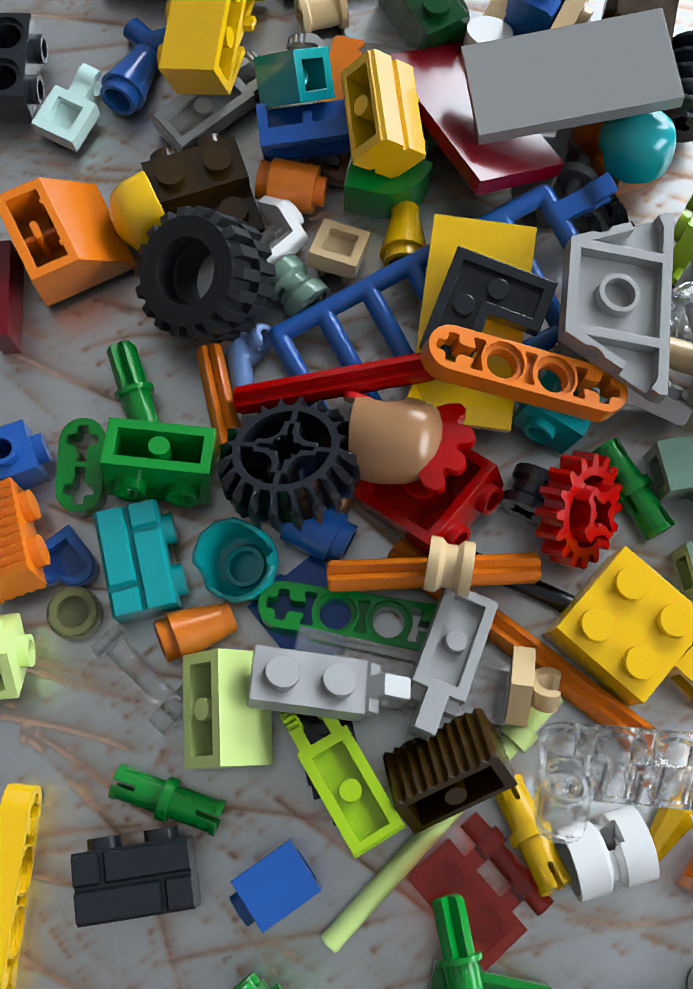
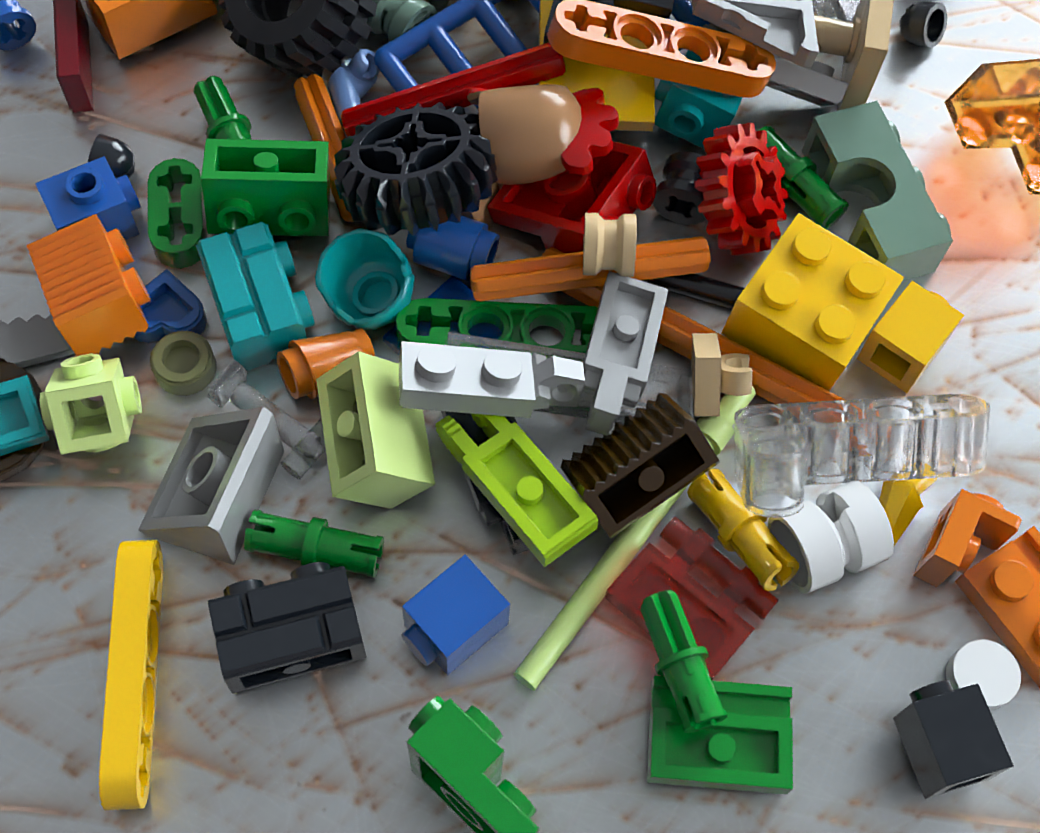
camera: 10 degrees left, 10 degrees down
none -> black hinge [87,134,135,178]
none -> light grey slope [138,407,284,565]

